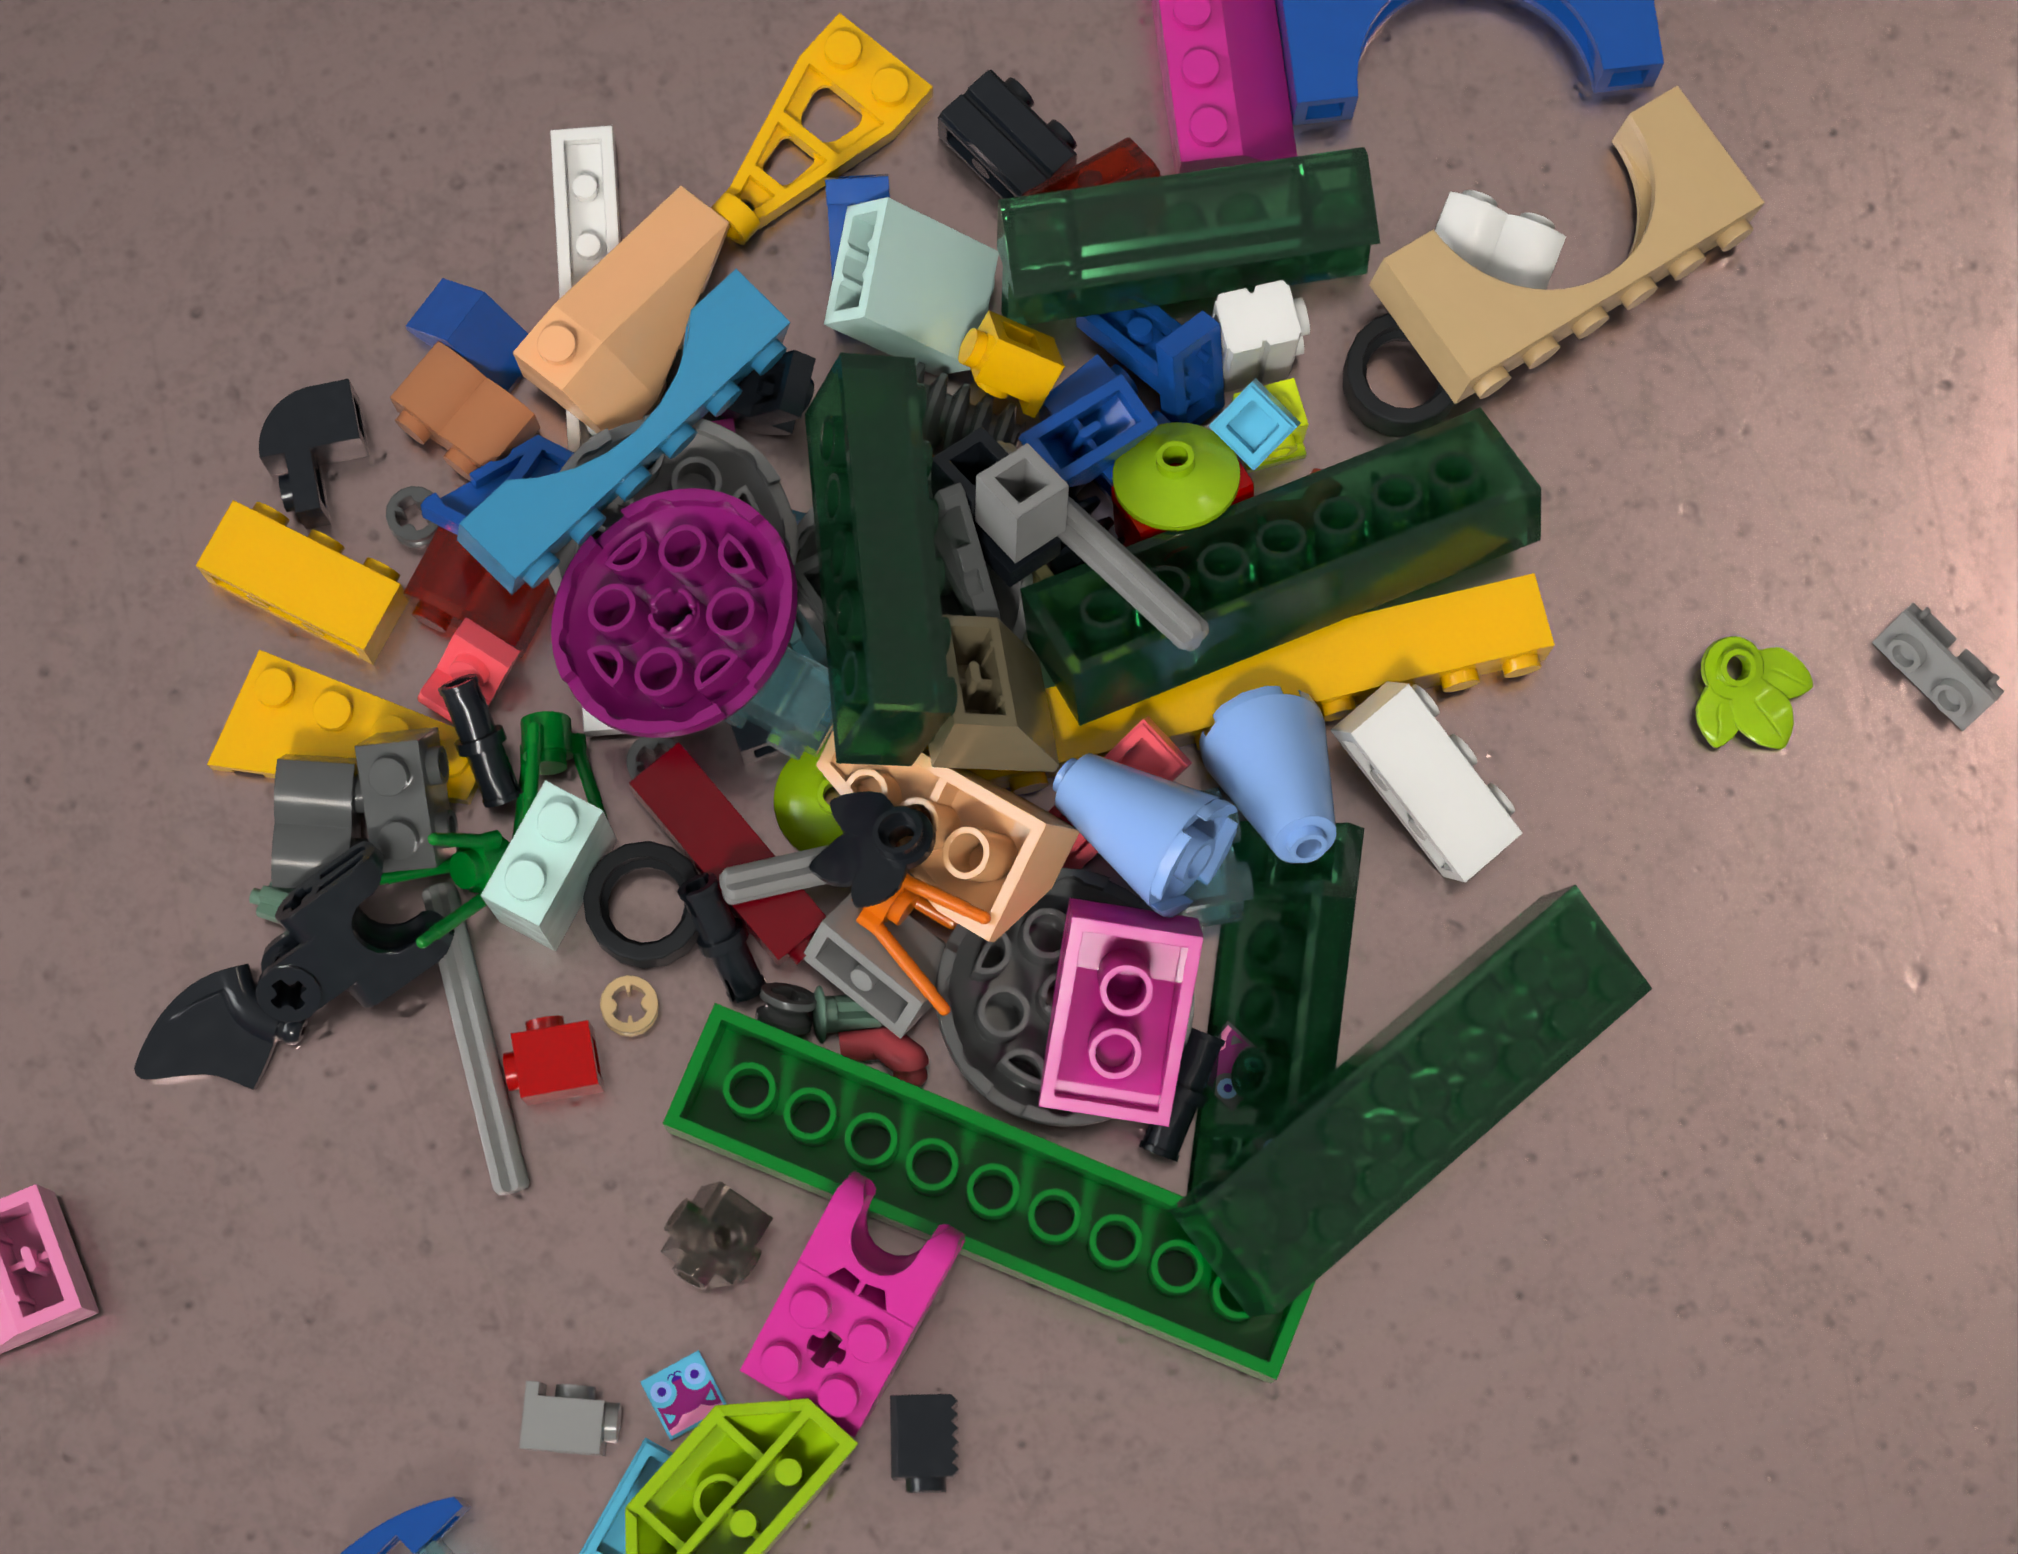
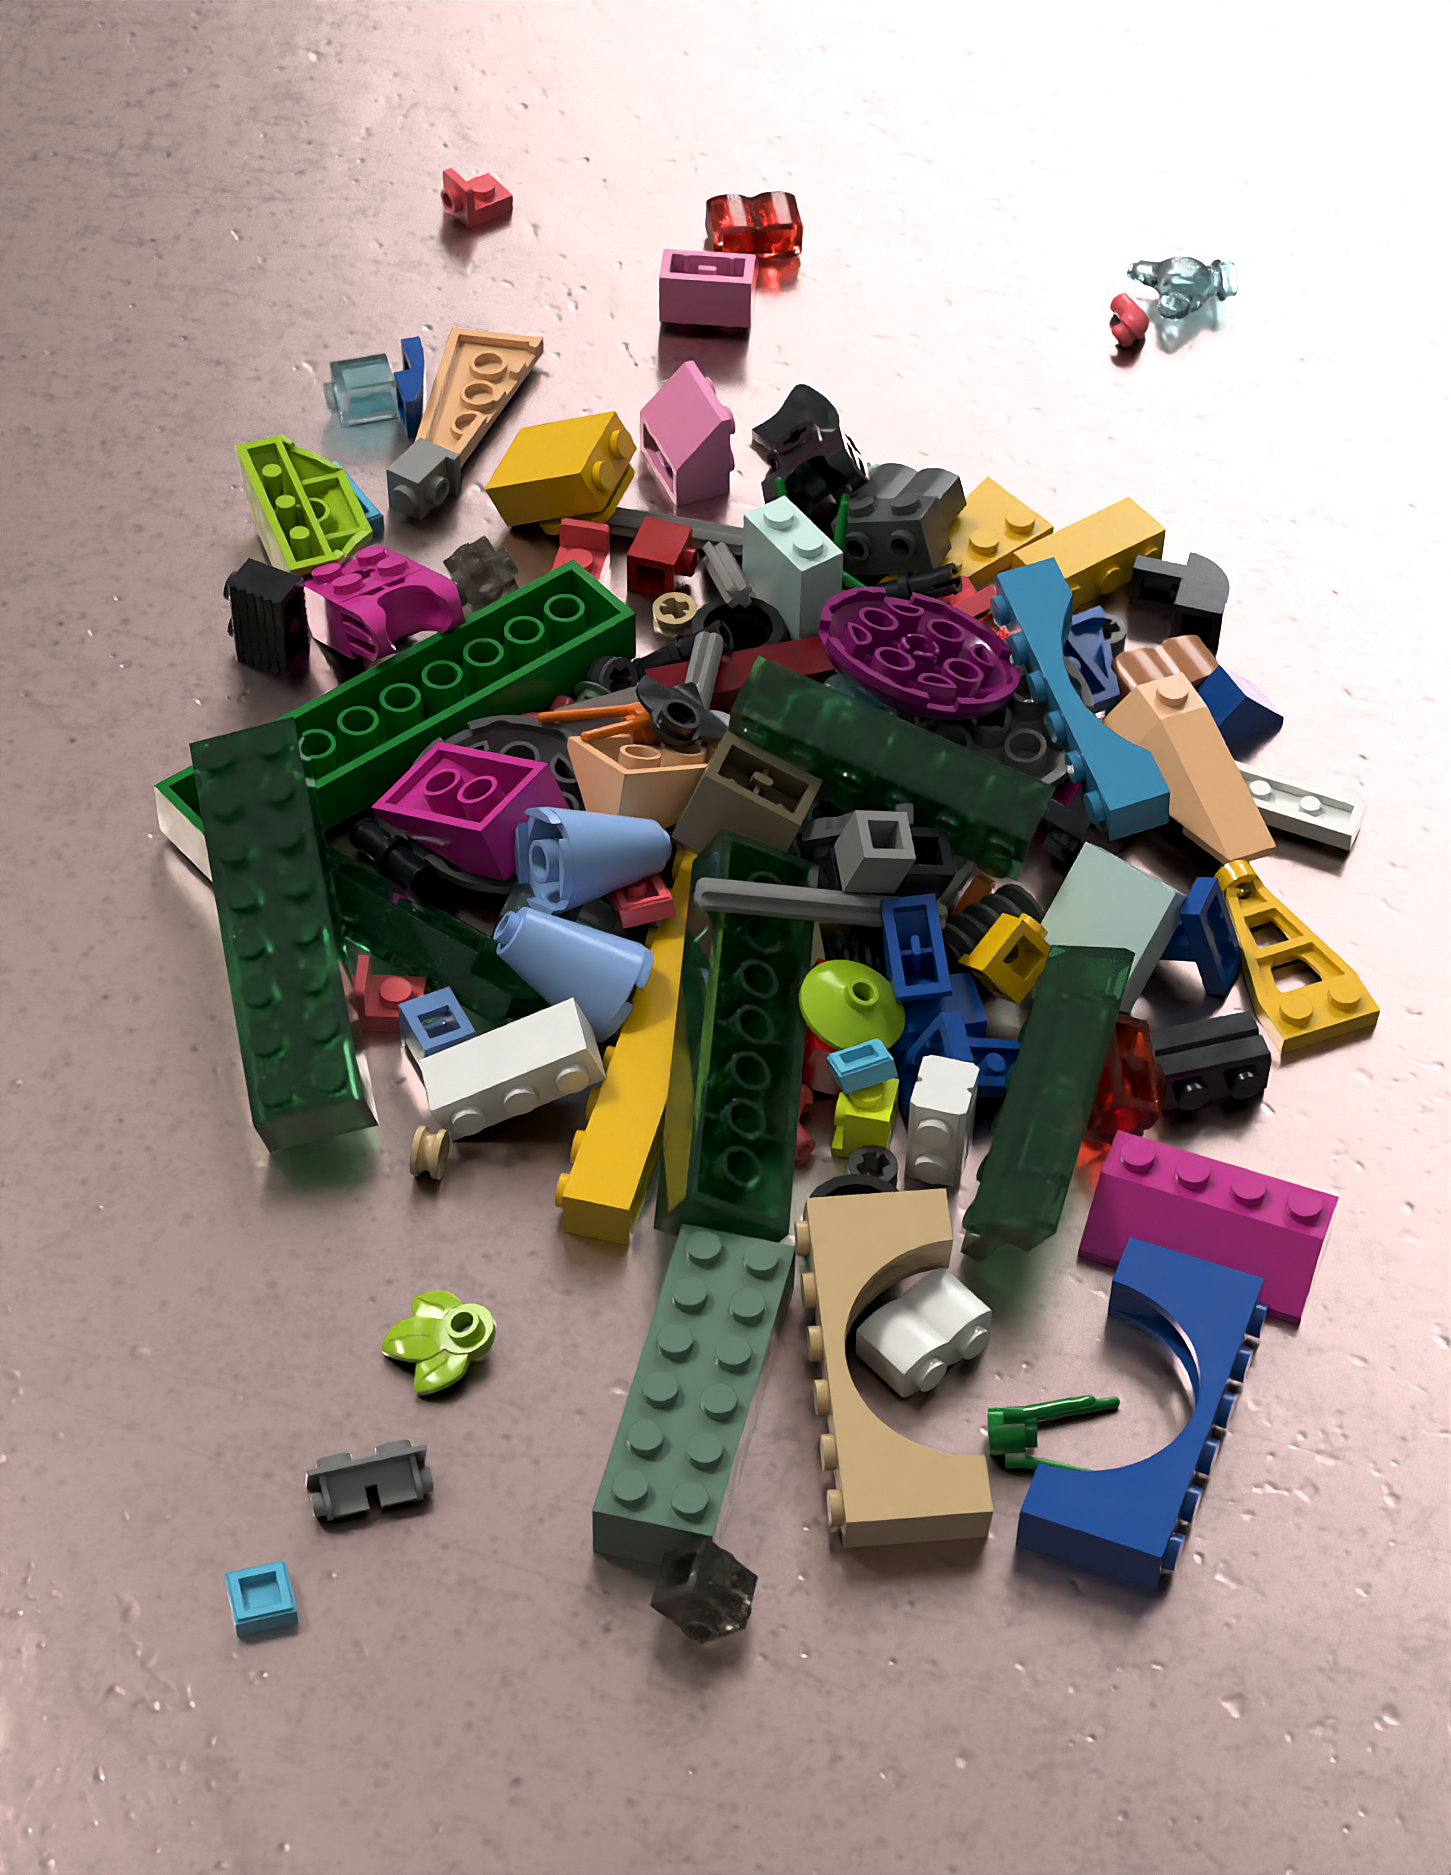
camera: 120 degrees right, 30 degrees down
tile [640,1350,728,1441] -> none
none -> coral bracket [345,955,427,1032]
none -> medium blue brick [398,987,476,1069]
none -> tan bush [409,1125,450,1180]
none -> light nougat wing [414,327,544,467]
none -> yellow brick [484,411,637,535]
none -> coral bracket [551,518,610,584]
none -> sand green brick [592,1224,796,1577]
none -> bright pink slope [640,360,736,507]
none -> clear smoke brick [650,1538,758,1644]
none -> light grey axle [702,541,752,609]
none -> dark grey bush [847,1145,899,1187]
none -> green plant [987,1395,1120,1471]

